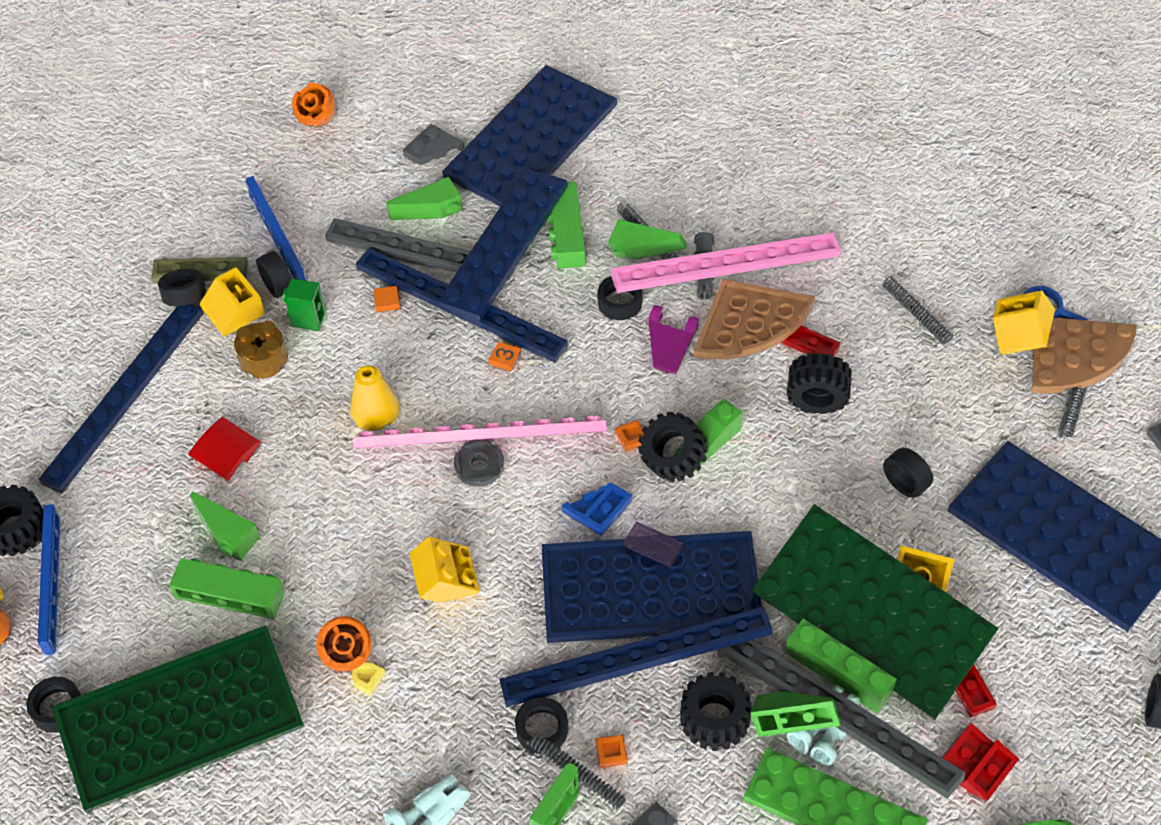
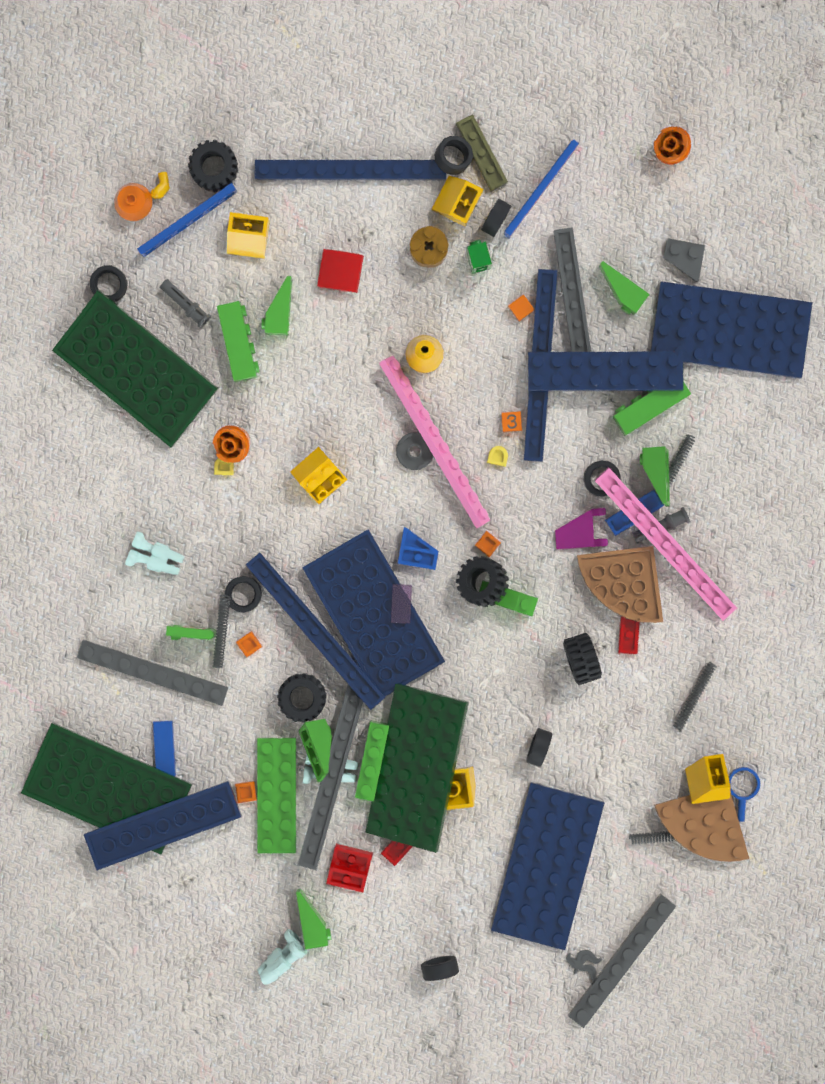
camera: 65 degrees right, 35 degrees up
none -> dark grey pin [159,279,211,328]
none -> yellow slope [227,212,270,259]
none -> light yellow tile [487,446,508,467]
none -> blue tile [605,489,664,536]

